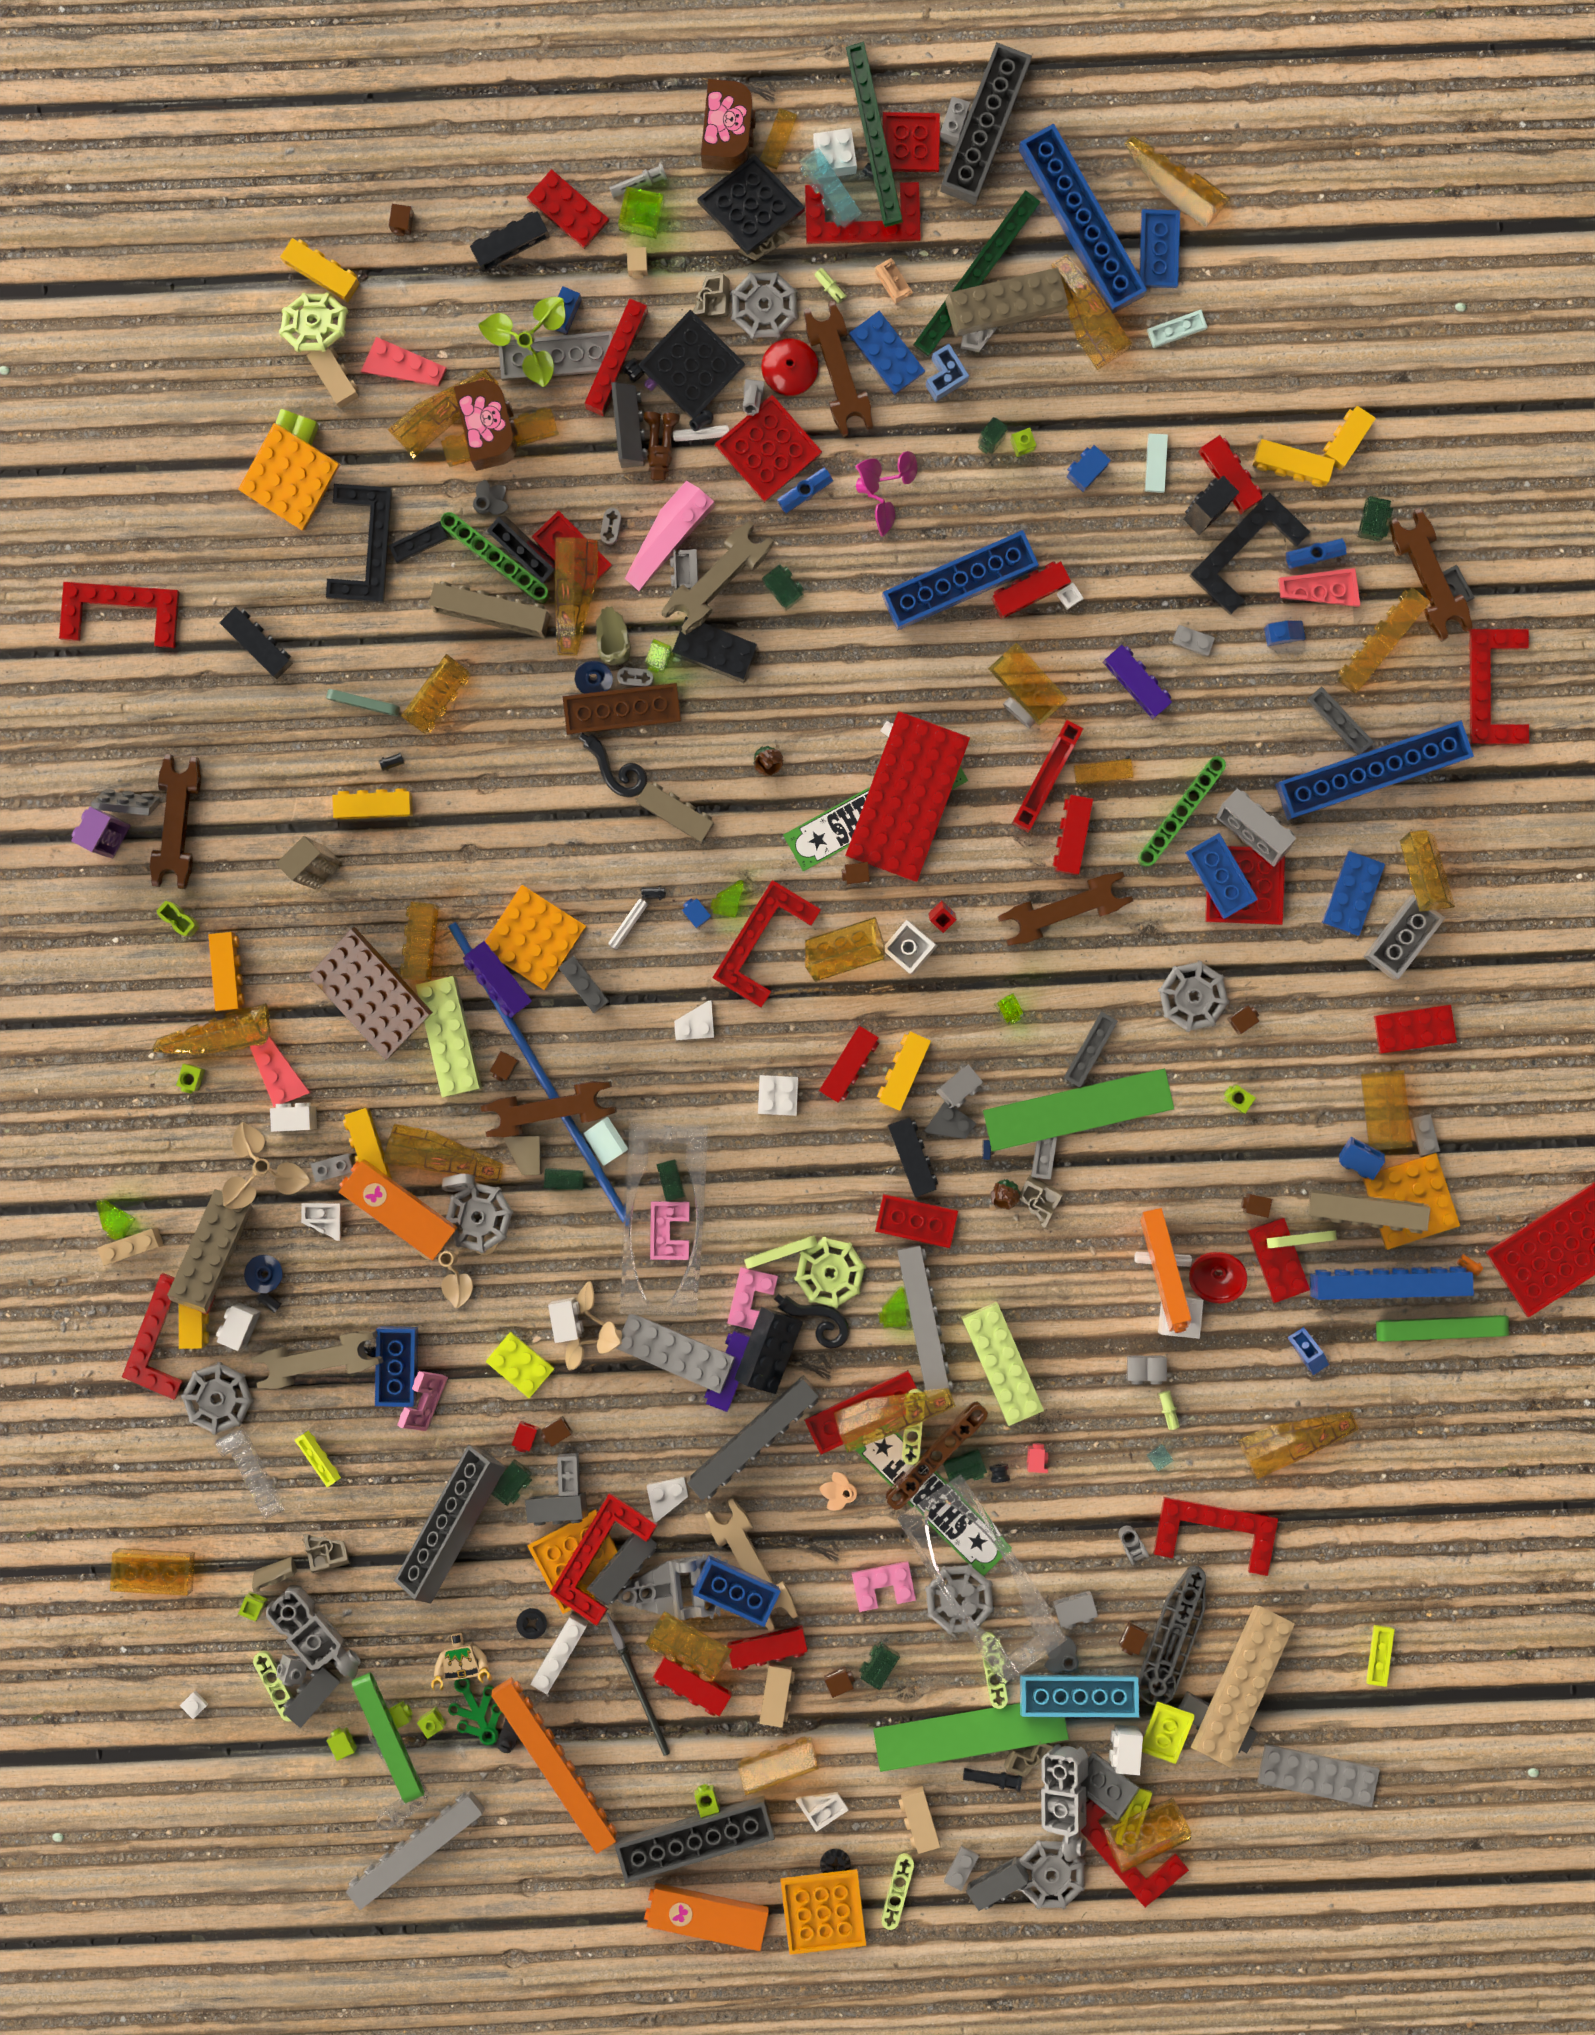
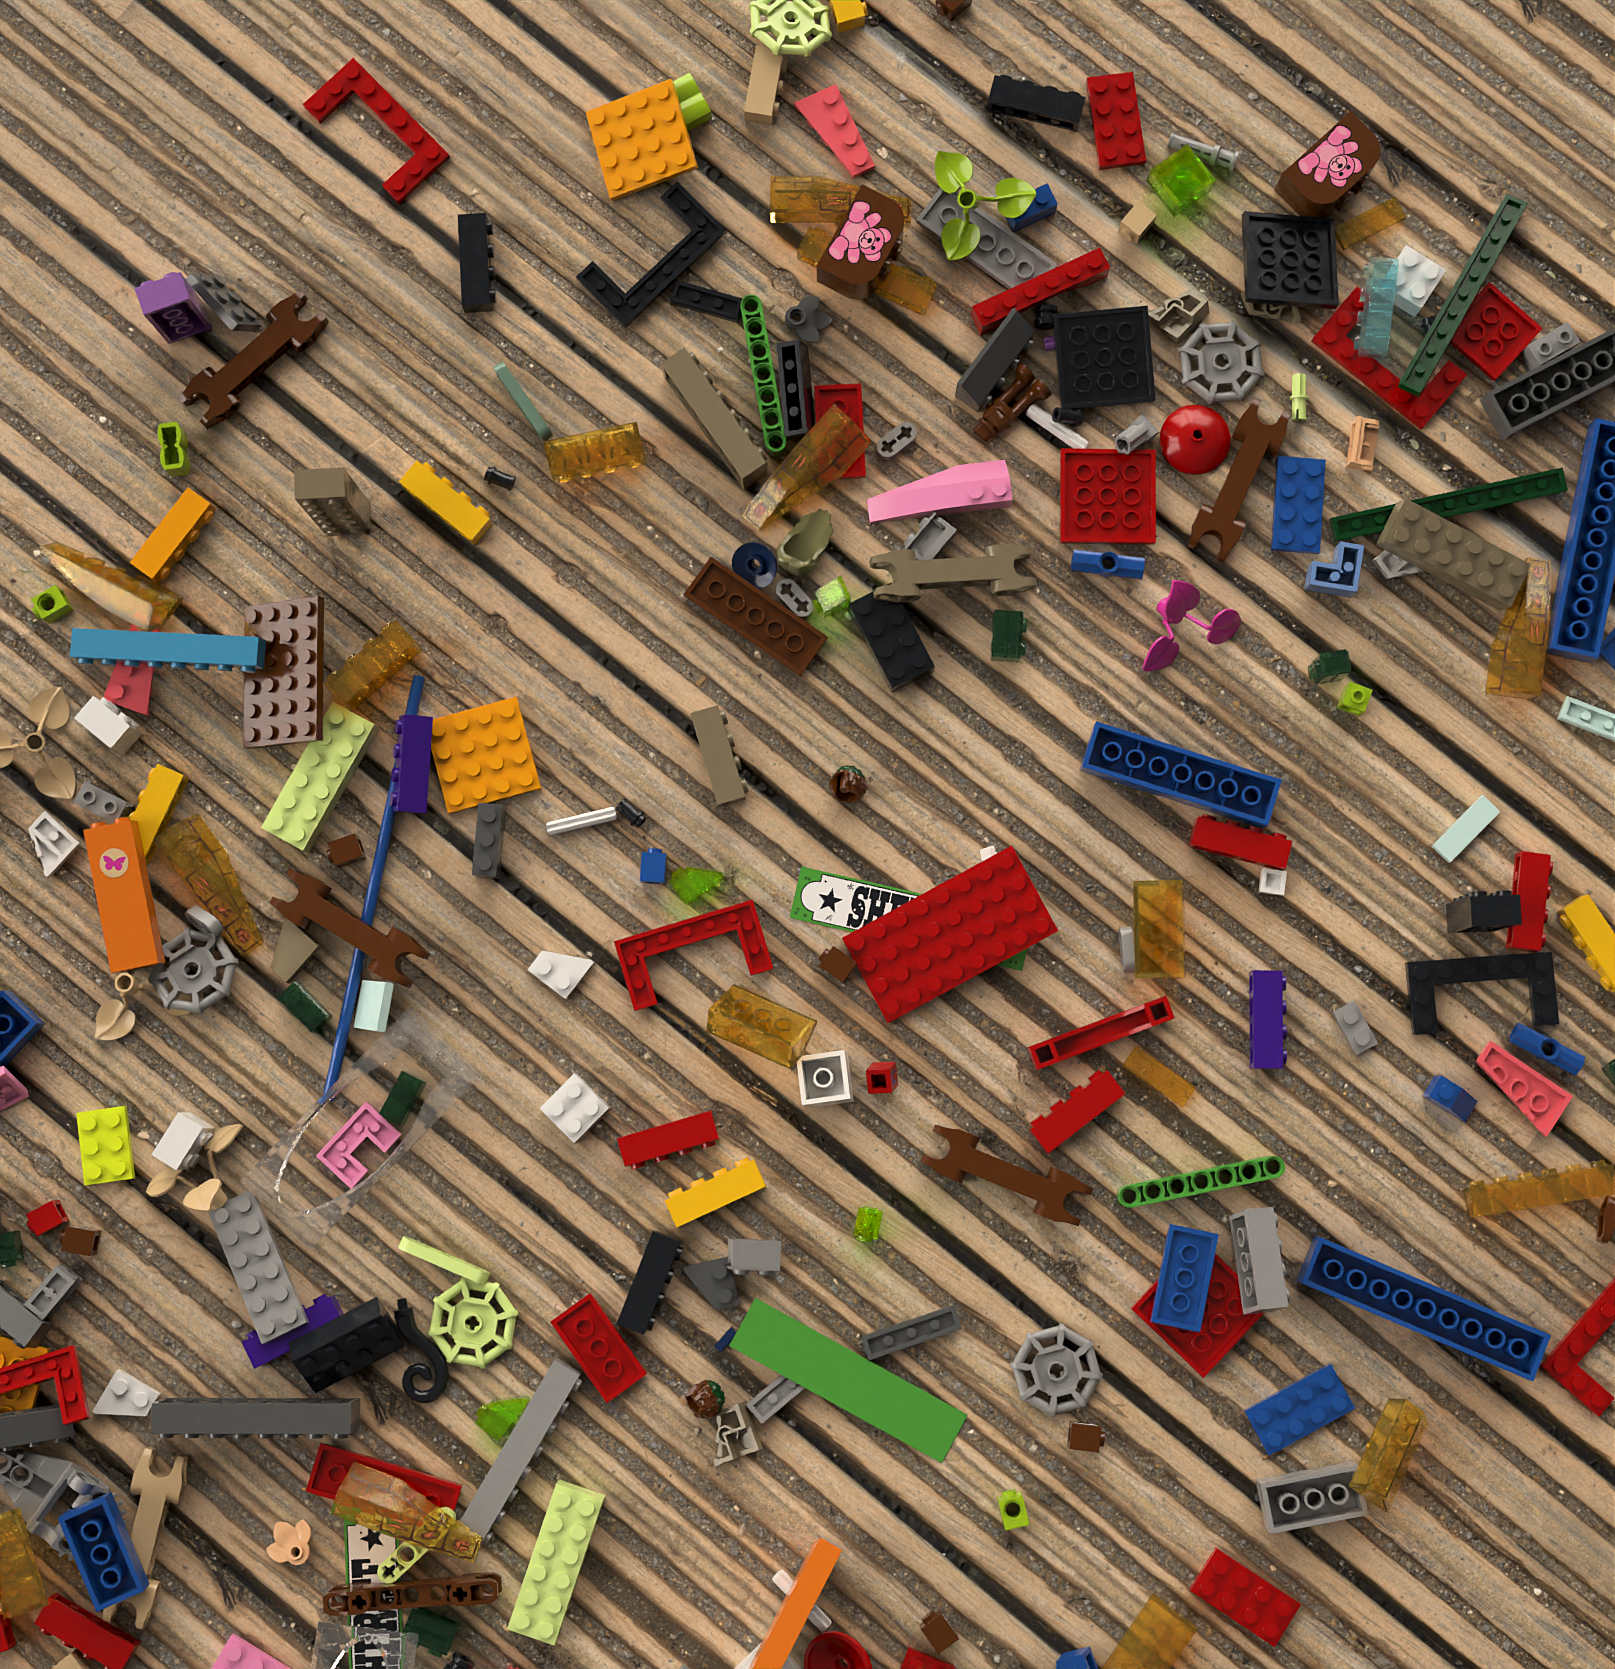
camera: 45 degrees right, 5 degrees down
black plant [579,733,647,797] -> none
bright pink plate [727,1267,778,1330] -> none
blue brick [1067,445,1111,492] -> none
dark grey plate [1306,686,1374,755] -> none
none -> dark azure brick [70,628,266,673]

